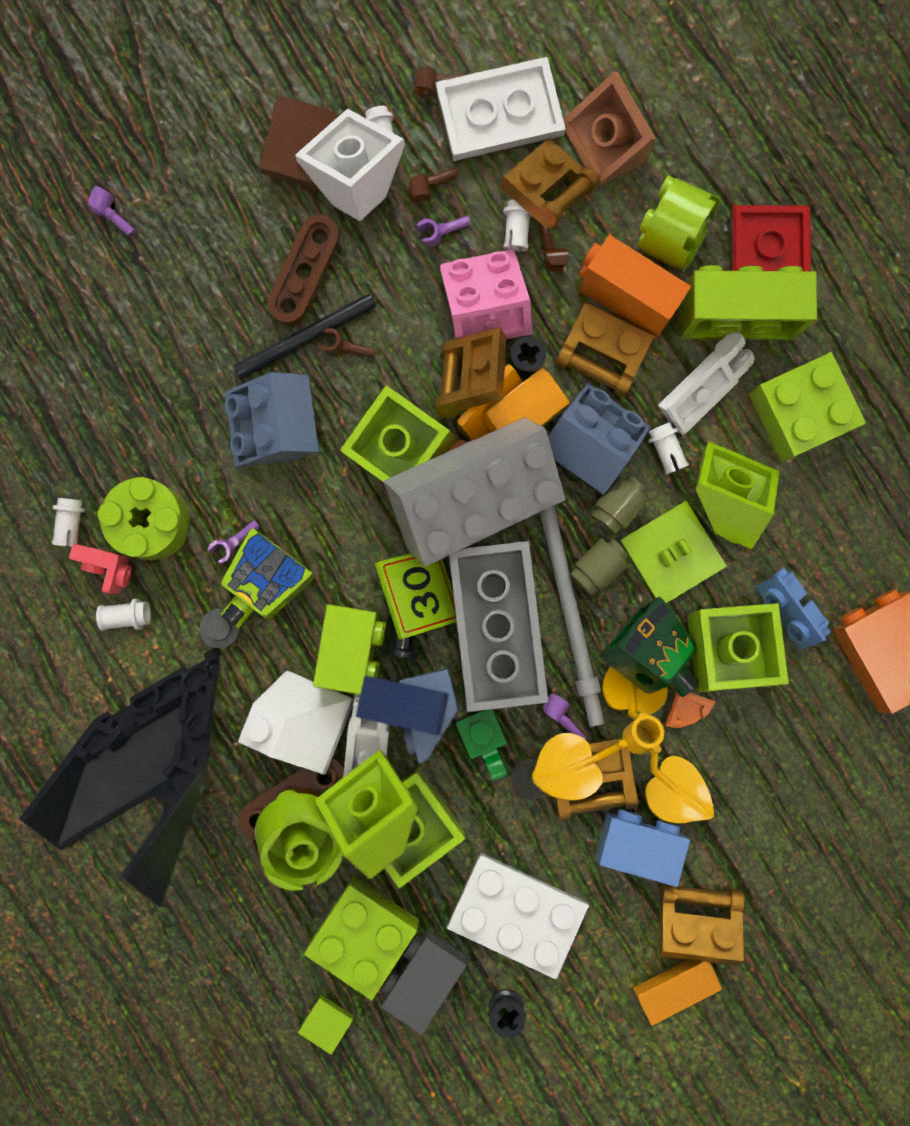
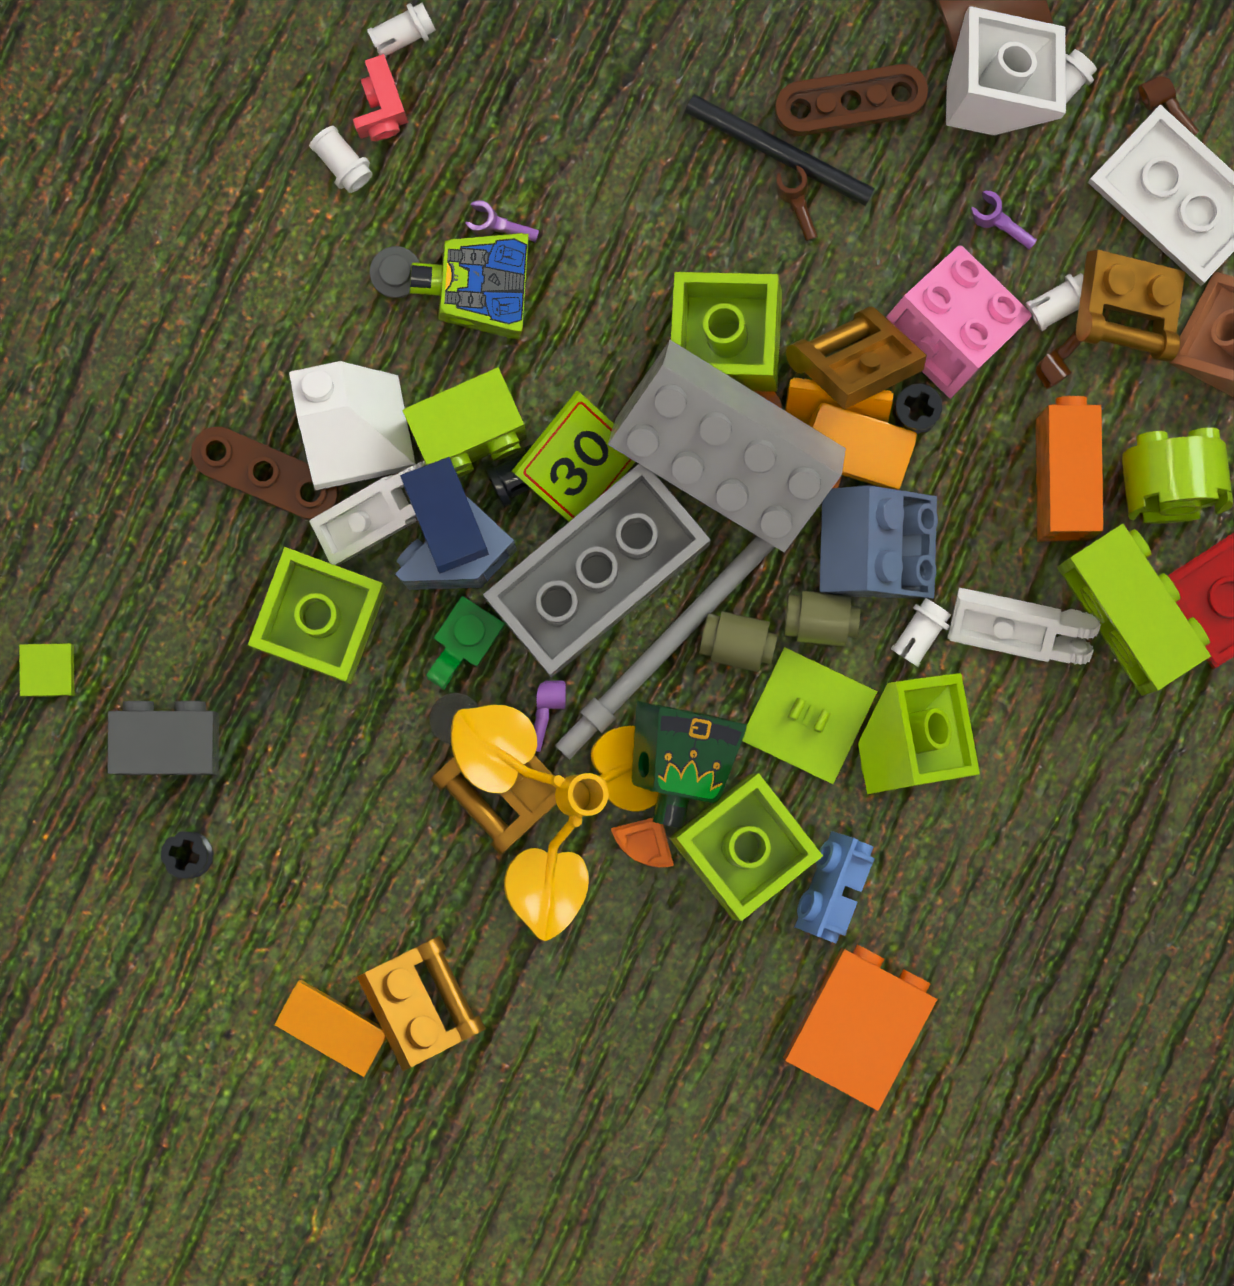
camera: 60 degrees right, 0 degrees up
black windscreen [19,648,221,908] -> none
lime brick [98,477,190,560] -> none
sand blue slope [225,372,319,468] -> none
lime brick [255,790,342,891] -> none
lime brick [304,875,419,1001] -> none
lime slope [315,749,417,879] -> none
reddish brown hand [408,167,459,203] -> none
white plate [447,853,589,979] -> none
pearl gold plate [554,302,655,398] -> none
medium blue brick [595,809,690,887] -> none
lime brick [748,352,866,463] -> none

